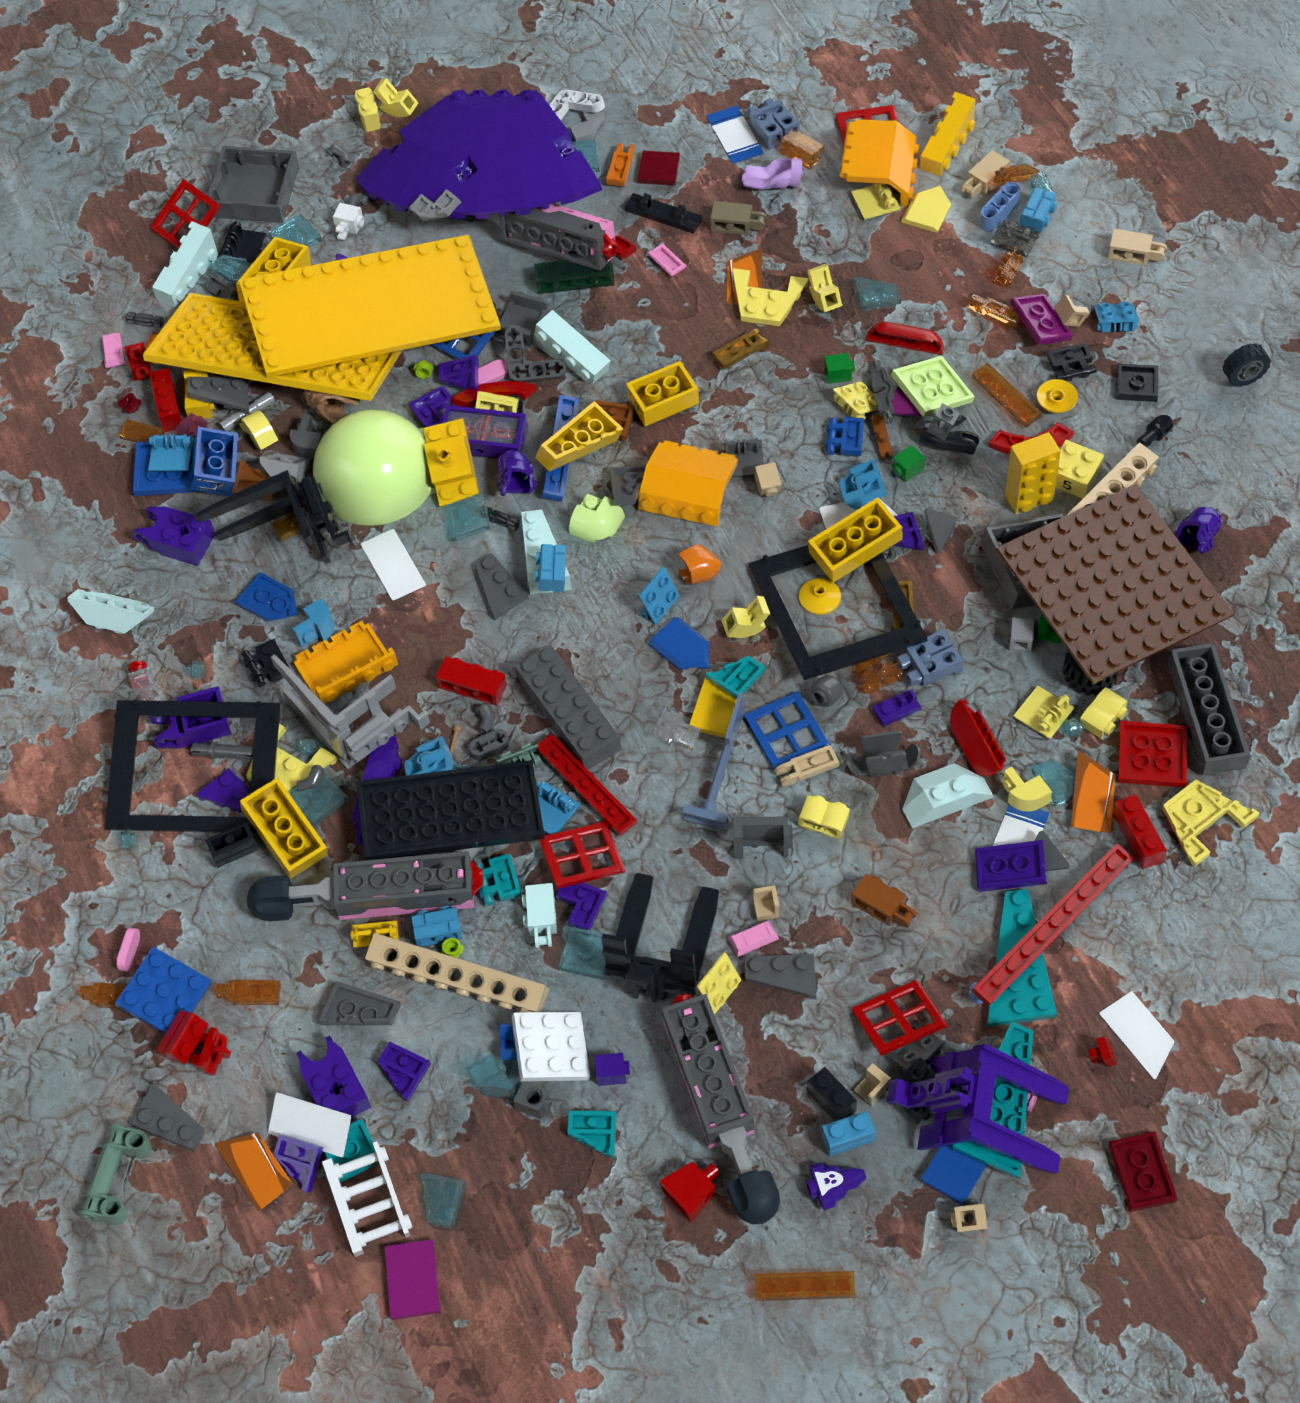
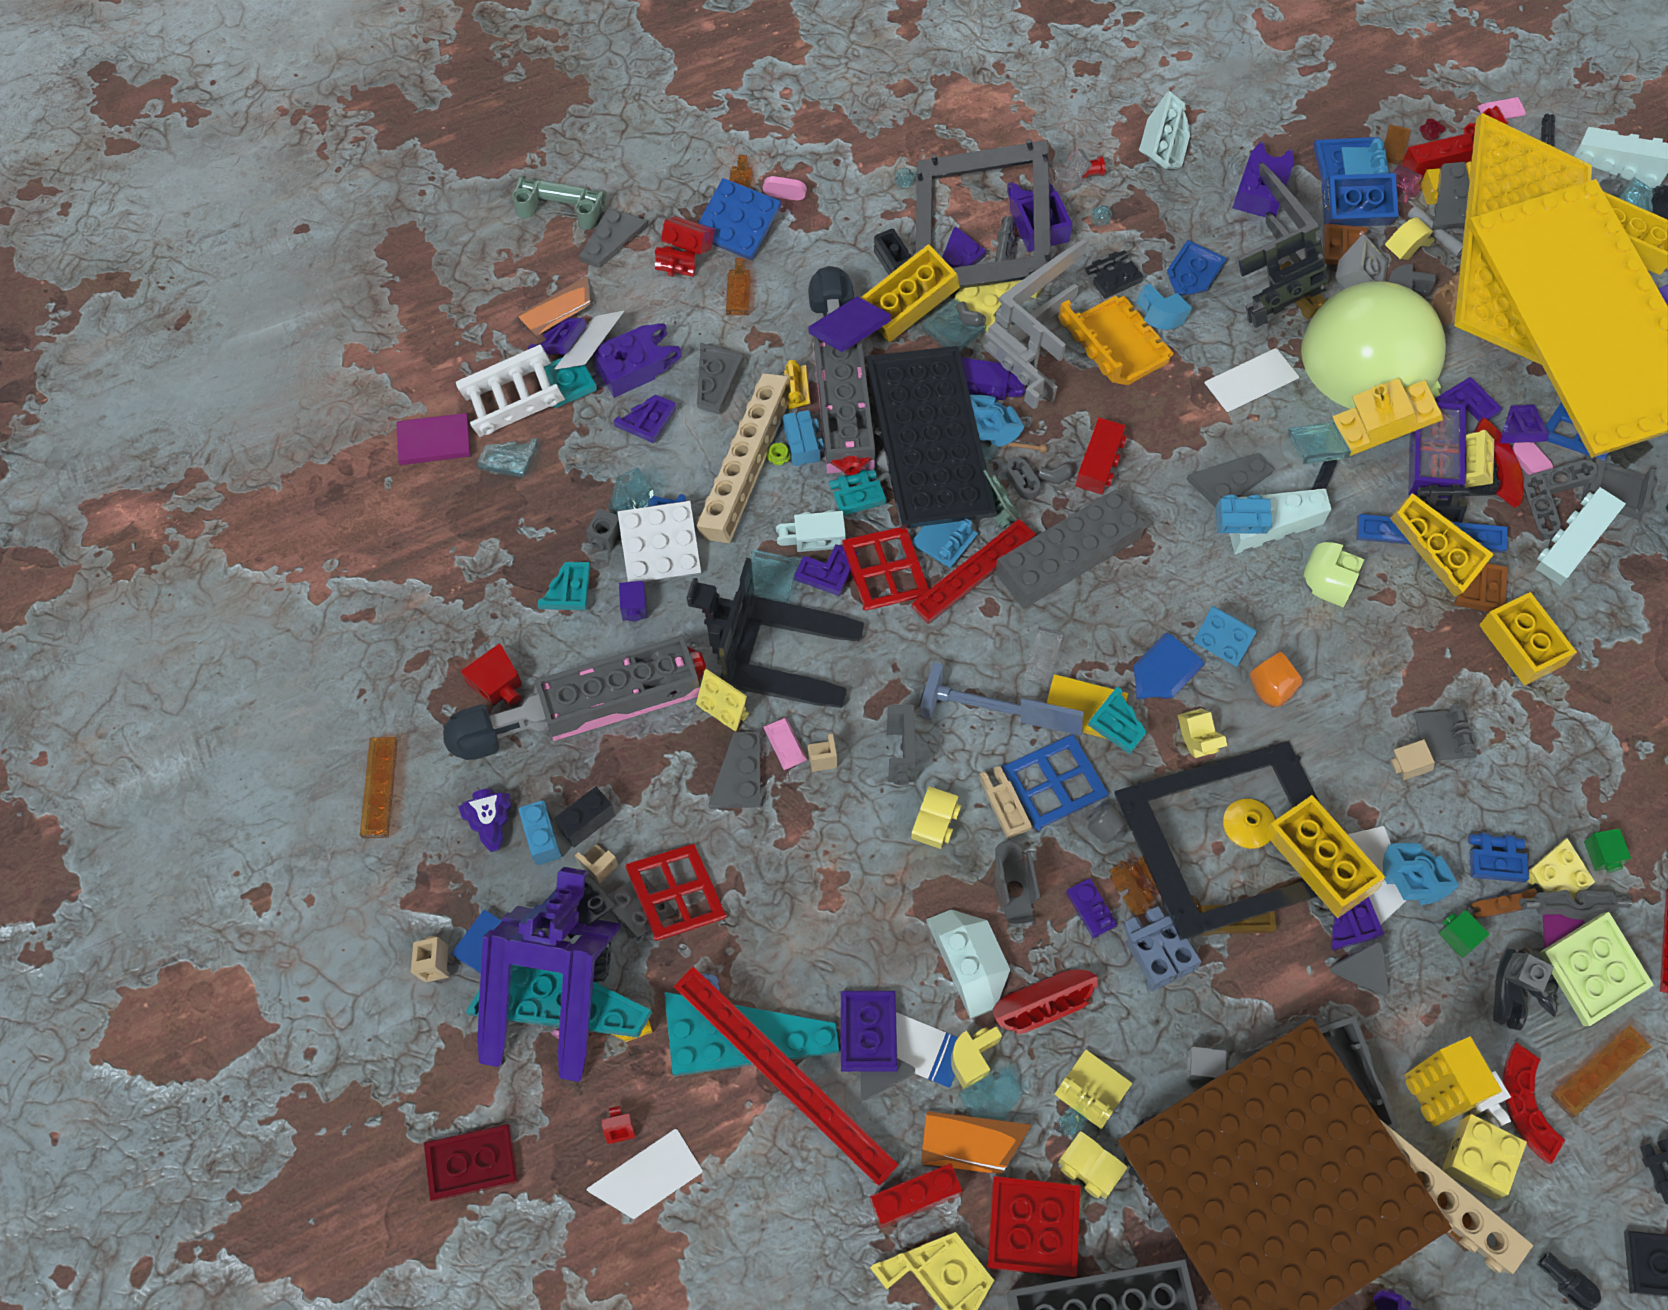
camera: 85 degrees right, 5 degrees up
lime plate [414,360,433,379] -> none
dark purple helmet [497,450,537,496] -> none
dark grey wing [609,465,646,506] -> none
light orange hinge [638,441,738,527] -> none
pearl gold plate [712,329,770,370] -> none
dark orange brick [851,873,917,928] -> none
yellow dish [1037,379,1078,413] -> none
none -> dark purple tile [808,296,891,352]
none -> black plate [1418,484,1470,523]

